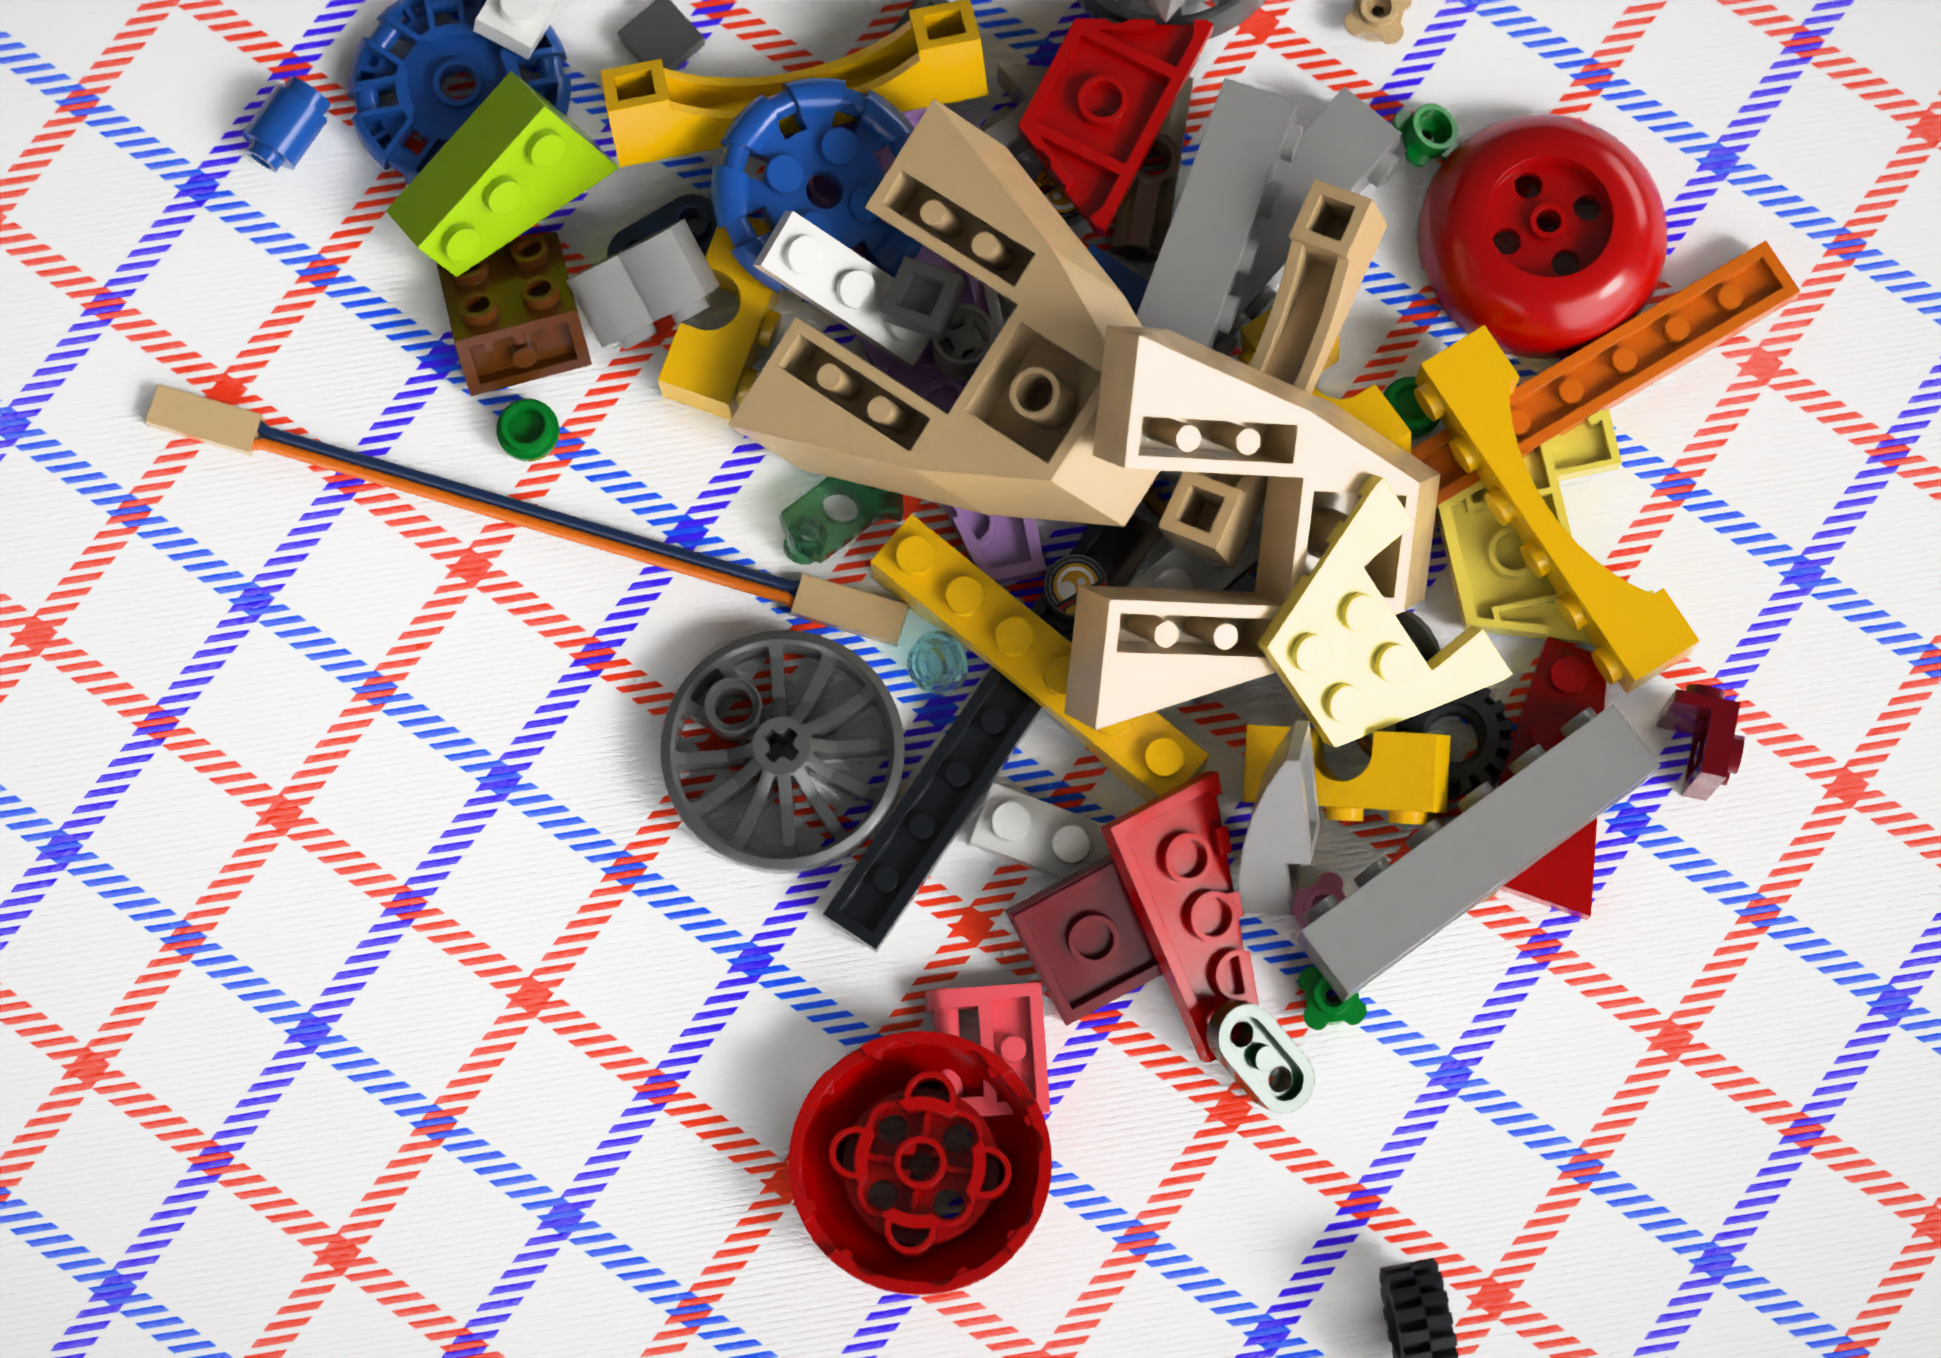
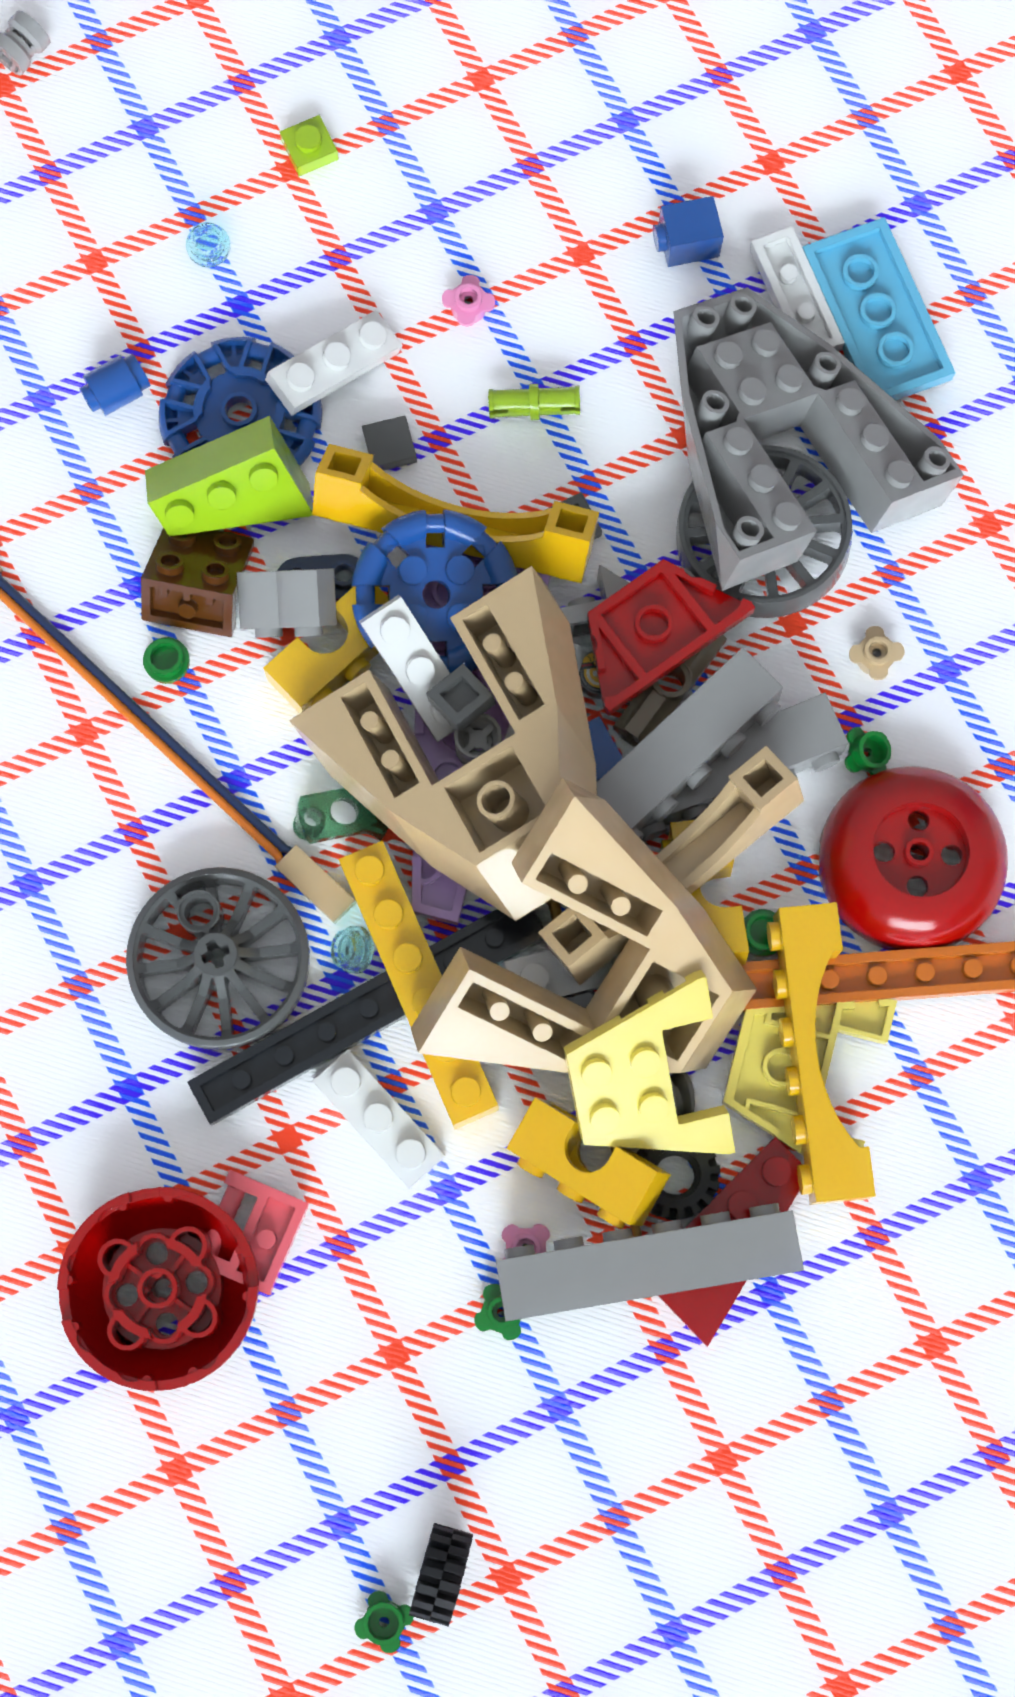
camera: 25 degrees right, 0 degrees up
dark red tile [1004,853,1163,1026] -> none
tile [1044,554,1108,621] -> none
wing [1100,771,1259,1063] -> none
plate [1207,1000,1315,1114] -> none
light grey slope [1239,720,1321,915] -> none
dark red bracket [1656,684,1745,801] -> none

